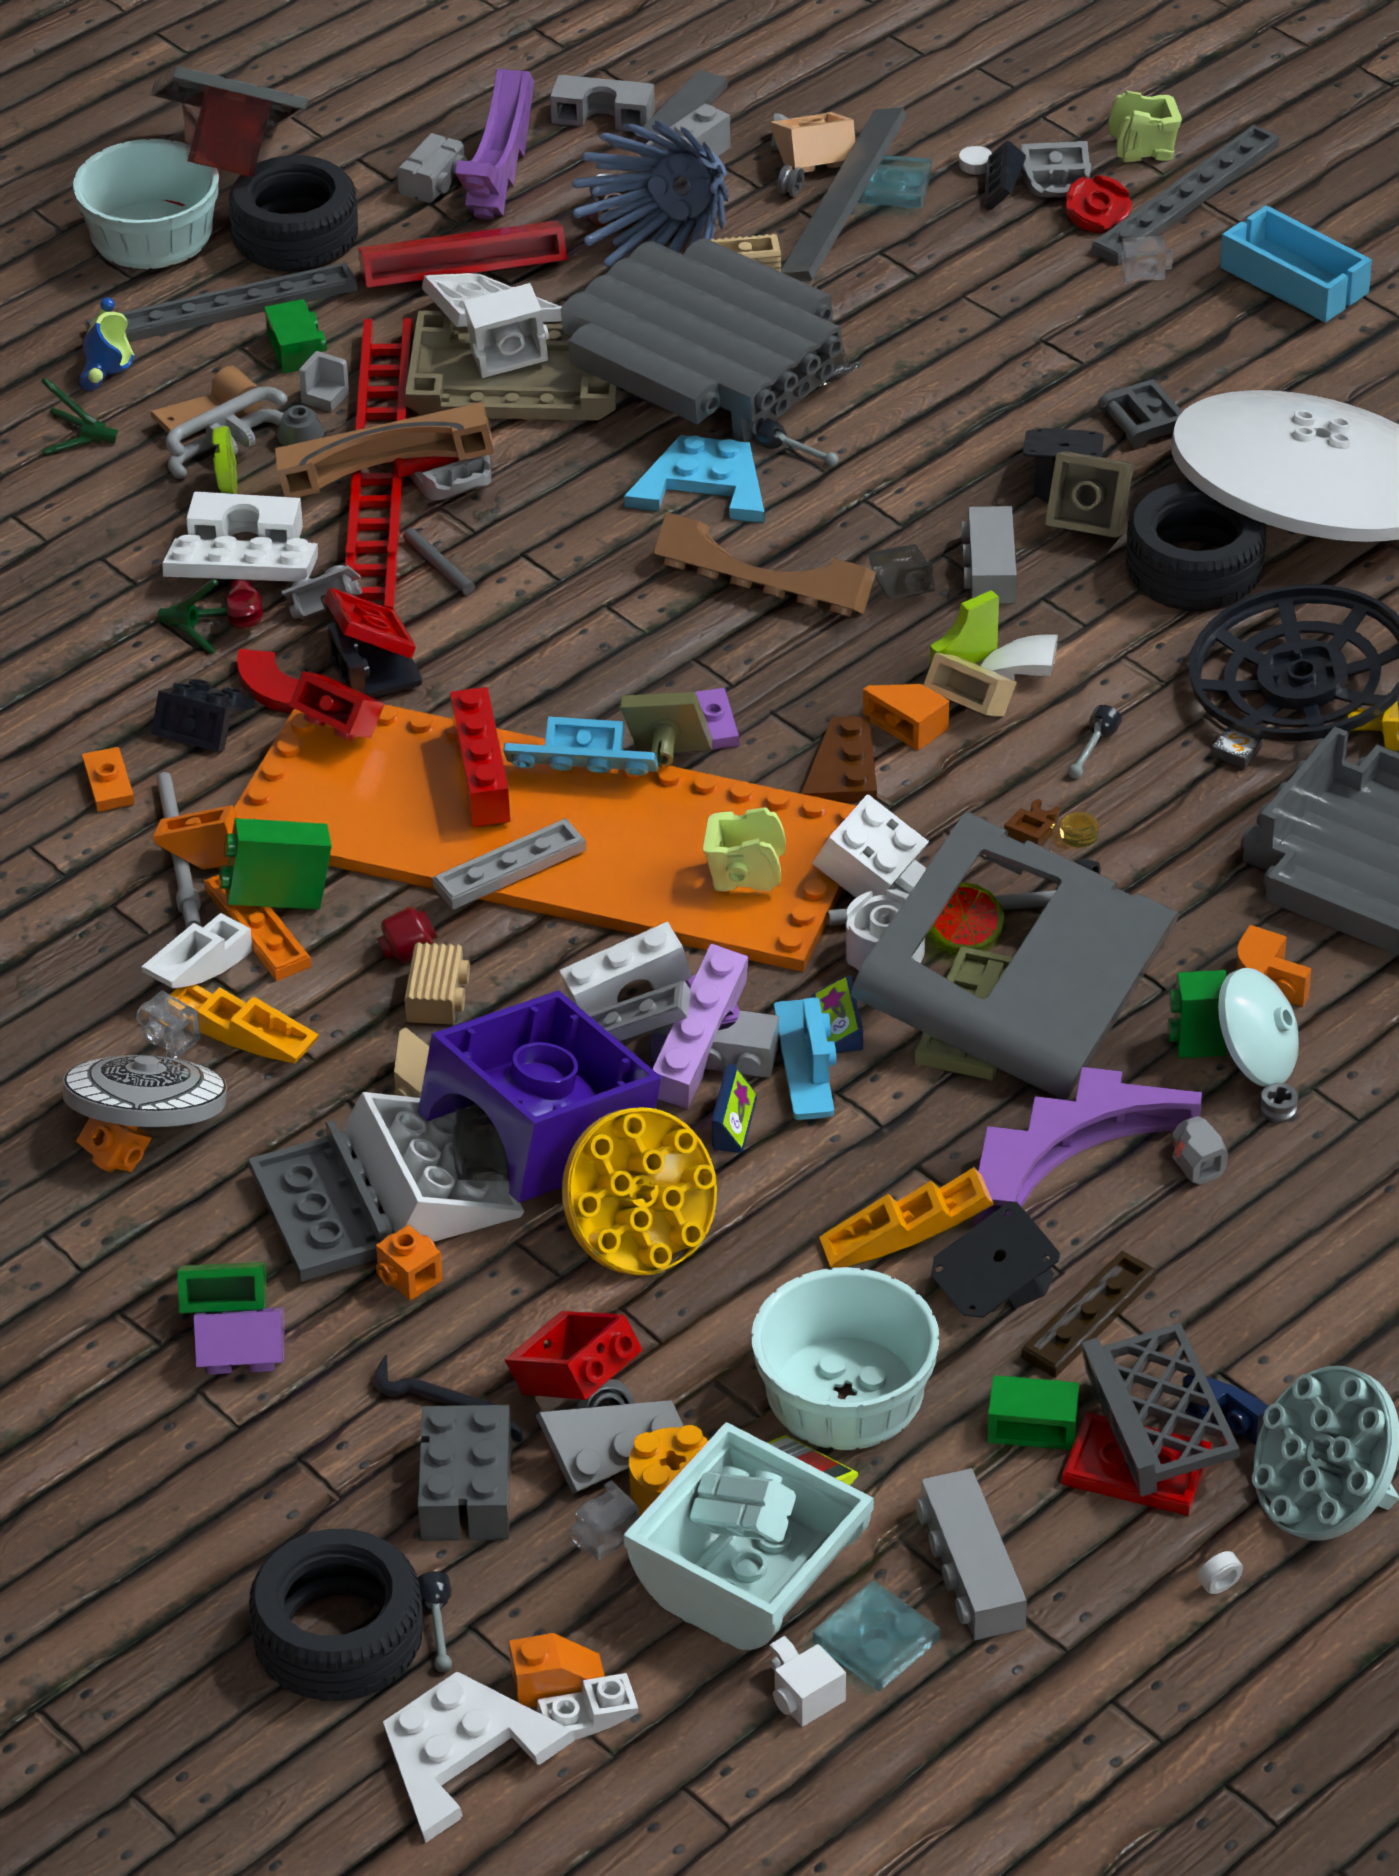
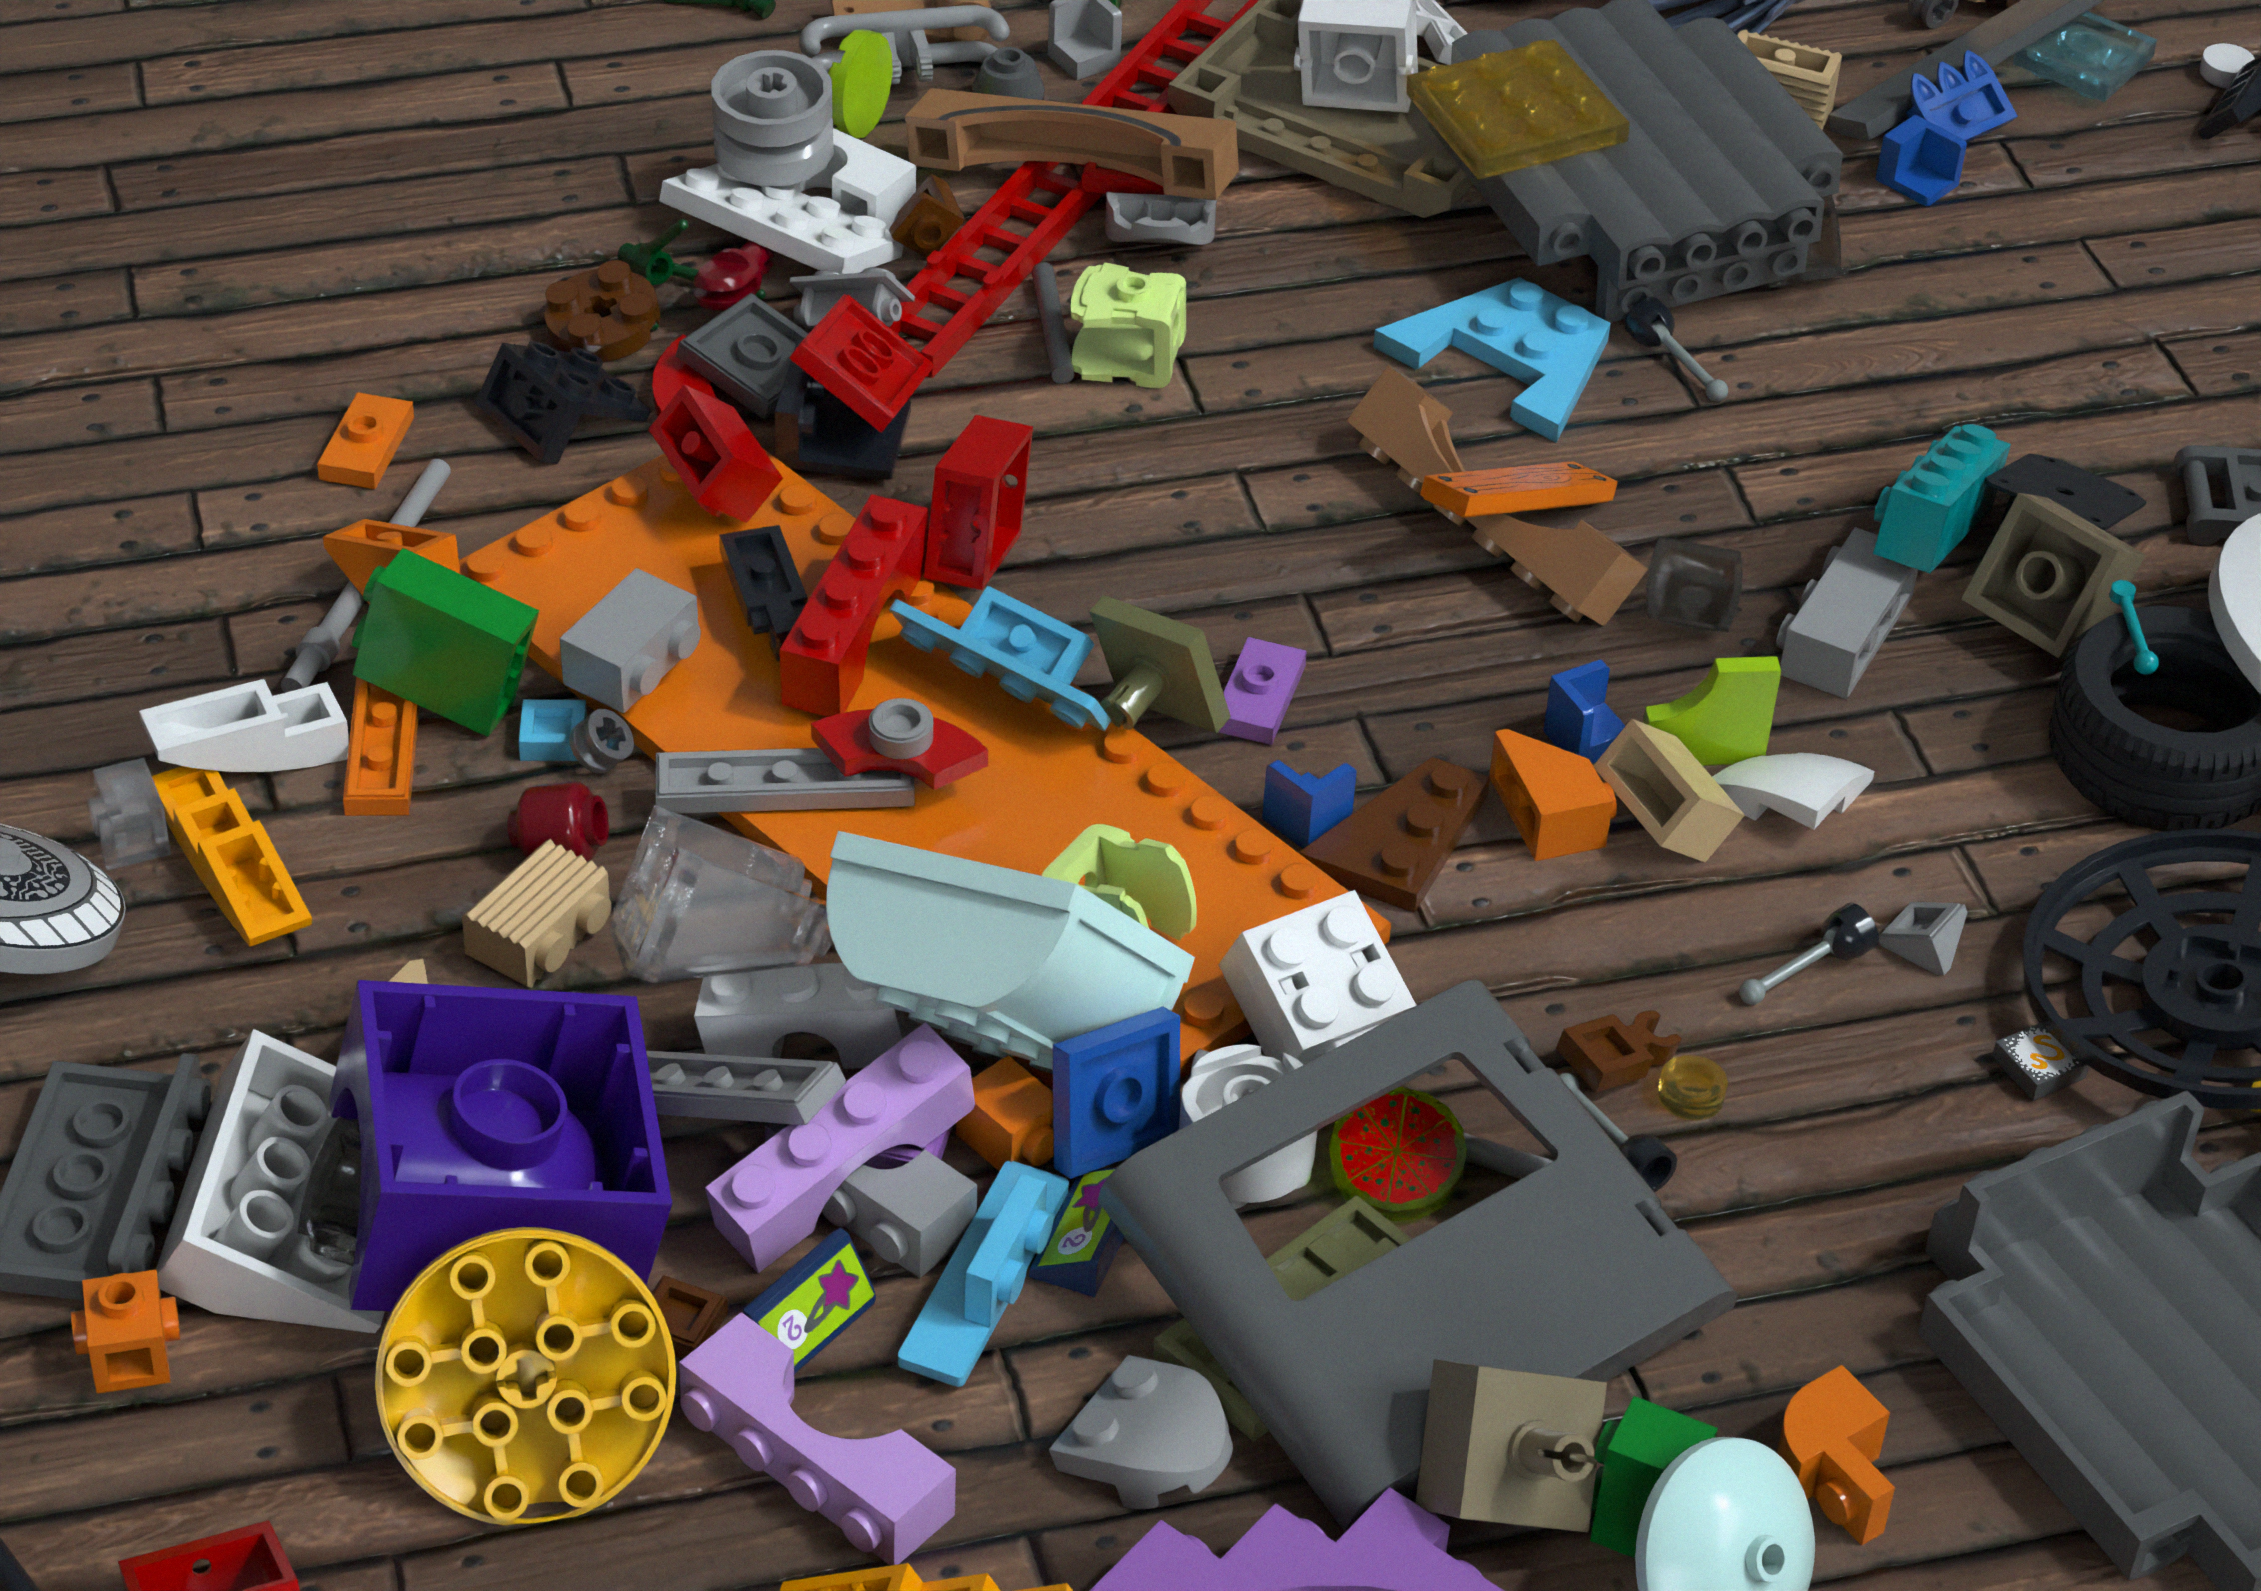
camera: 25 degrees right, 0 degrees up
none -> medium azure tile [519,699,587,761]
none -> reddish brown plate [544,260,661,362]
none -> light grey brick [559,568,701,713]
none -> flat silver bush [569,709,634,774]
none -> clear windscreen [609,805,833,983]
none -> dark grey tile [676,293,808,419]
none -> lavender arch [679,1312,956,1566]
none -> light grey wheel [711,50,834,186]
none -> black hinge [719,525,808,662]
none -> red tile [811,709,988,790]
none -> light aqua container [826,831,1195,1074]
none -> light grey tile [869,698,934,759]
none -> reddish brown bracket [889,174,965,258]
none -> red window [924,415,1033,590]
none -> orange brick [956,1055,1054,1171]
none -> light grey slope [1049,1355,1233,1509]
none -> blue plate [1053,1006,1180,1179]
none -> yellowish green piece [1070,262,1186,388]
none -> blue panel [1262,760,1357,849]
none -> clear yellow plate [1406,39,1630,180]
none -> dark tan brick [1415,1359,1607,1533]
none -> orange tile [1420,461,1618,518]
none -> blue panel [1543,660,1625,764]
none -> teal brick [1873,424,2011,574]
none -> blue panel [1875,114,1967,206]
none -> light grey slope [1879,902,1967,975]
none -> blue plate [1906,50,2018,143]
none -> teal hinge [2109,580,2159,675]

